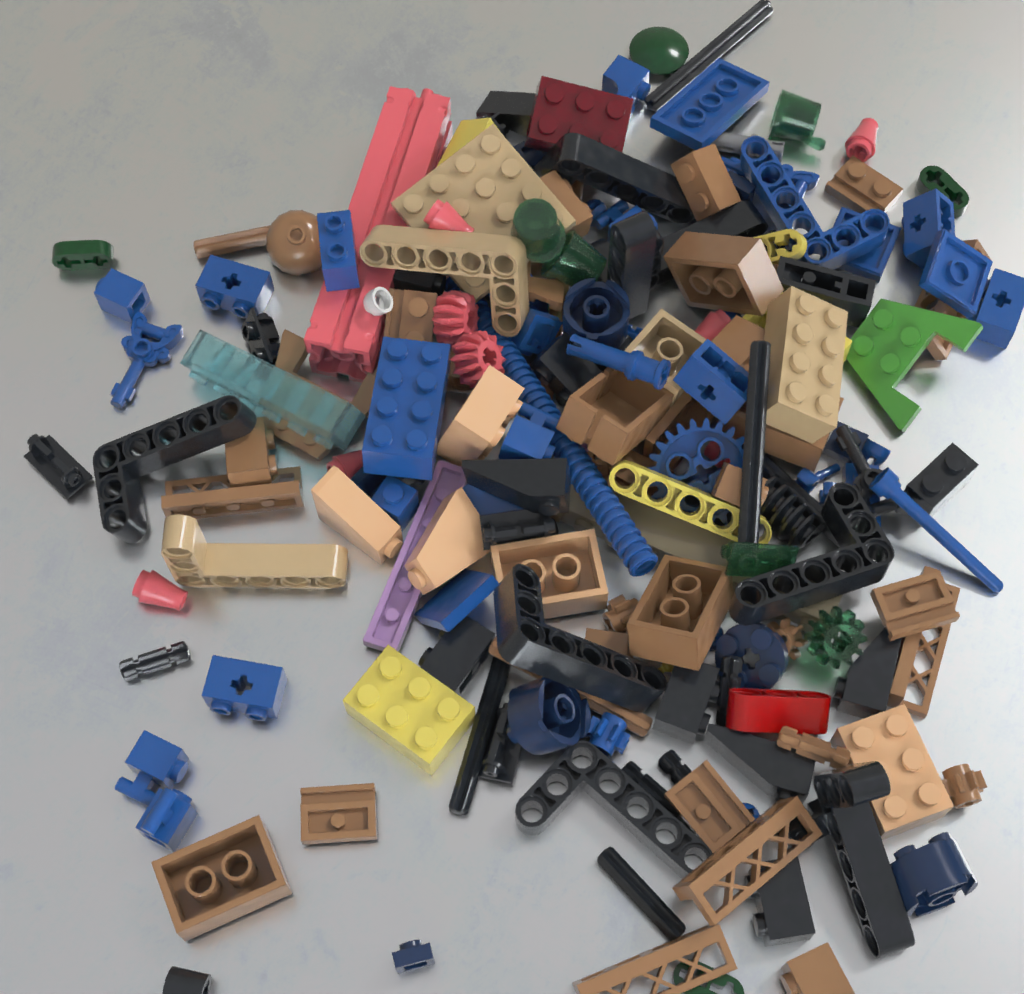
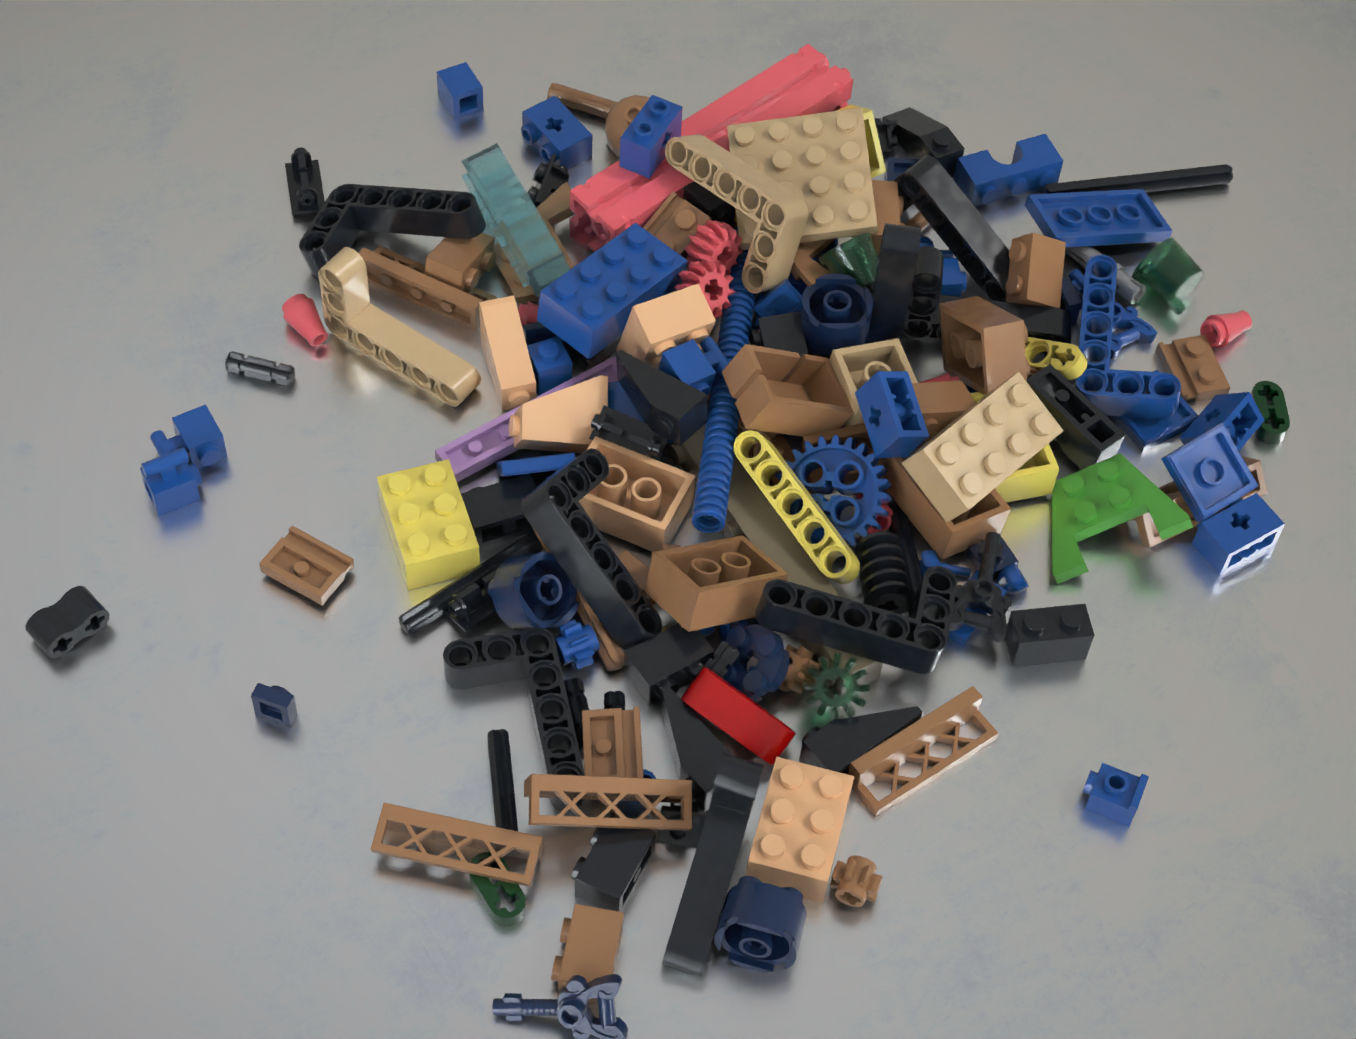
camera: 30 degrees right, 10 degrees down
dark green beam [52,240,114,270] -> none
blue piece [110,311,184,409] -> none
medium nougat brick [151,815,292,942] -> none
blue brick [202,655,288,721] -> none
white hinge [363,287,393,316] -> none
coral cone [423,199,475,232] -> none
clear green hat [510,198,566,263] -> none
dark red brick [524,76,634,152] -> none
blue pin [566,334,671,390] -> none
dark green dish [629,27,689,75] -> none
medium nougat brick [711,462,769,507] -> none
clear green hinge [720,541,799,577] -> none
black axle [737,340,771,552] -> none
medium nougat axle [777,726,851,769] -> none
blue piece [869,467,1004,593] -> none
medium nougat plate [870,570,960,641] -> none

